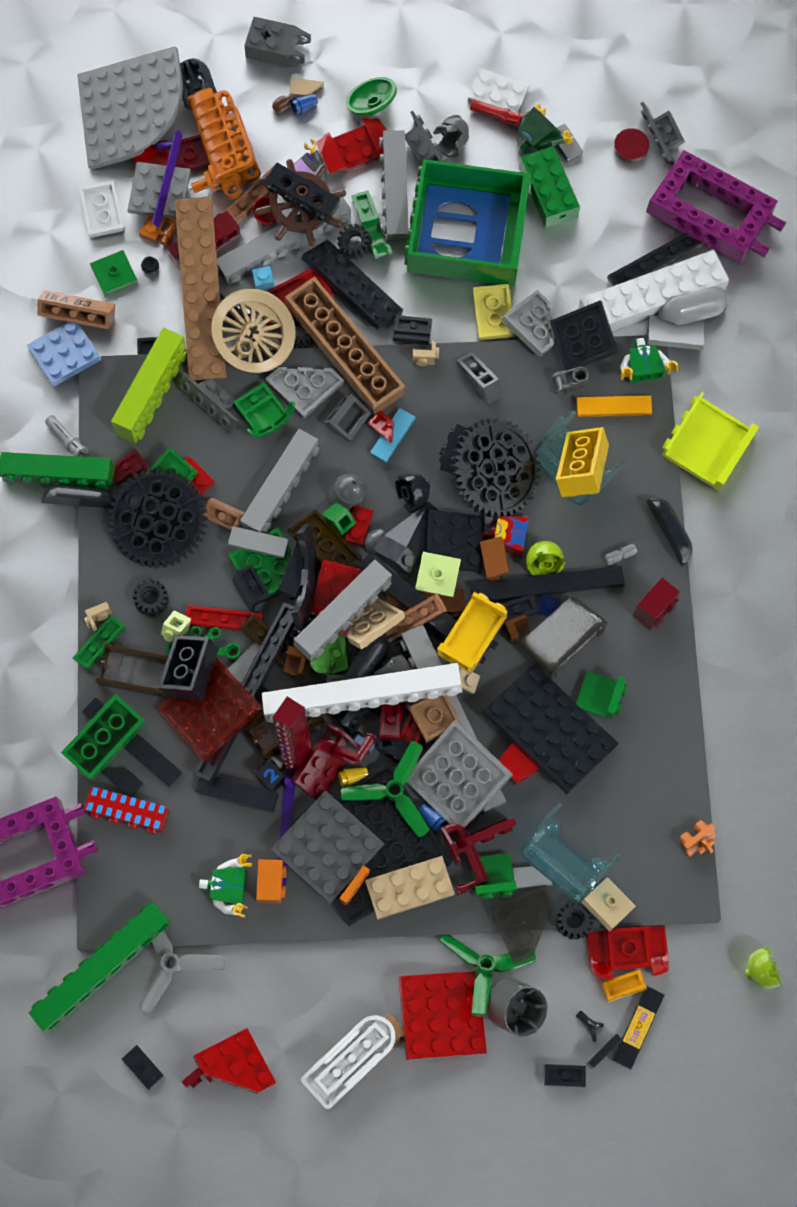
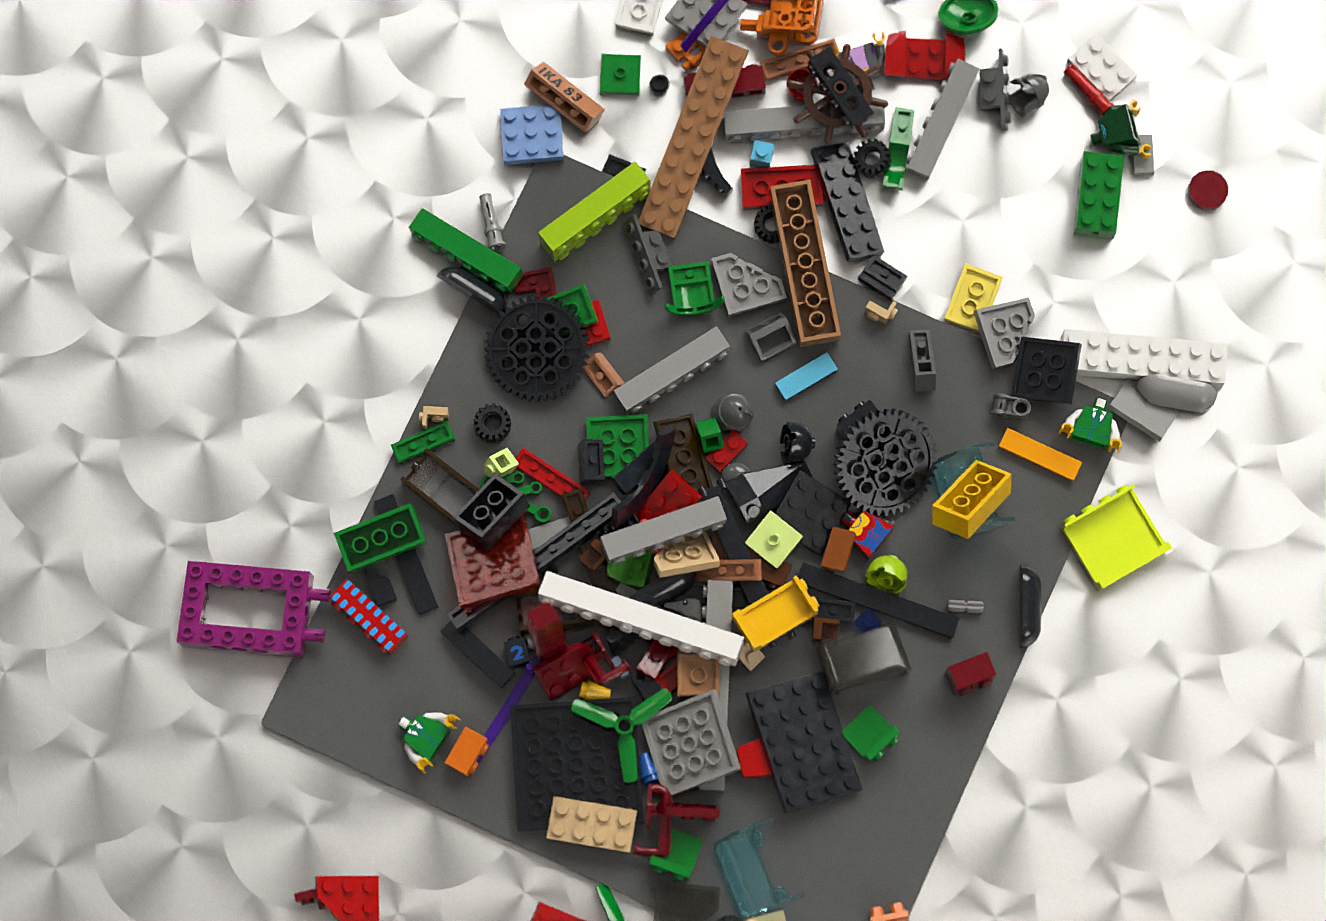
camera: 30 degrees right, 5 degrees up
green brick [28,902,172,1033] -> none
black plate [122,1045,164,1090] -> none
light grey piece [140,930,226,1013] -> none
tan piece [211,289,295,373] -> none
light grey tile [228,526,289,559] -> none
dark grey plate [271,791,384,904] -> none
orange tile [340,865,369,905] -> none
red tile [368,410,394,443] -> none
green door [404,159,531,287] -> none
light grey tile [512,866,552,889] -> none
black plate [607,233,704,287] -> none
dark grey bracket [640,102,685,166] -> none
magenta brick [646,150,787,264] -> none

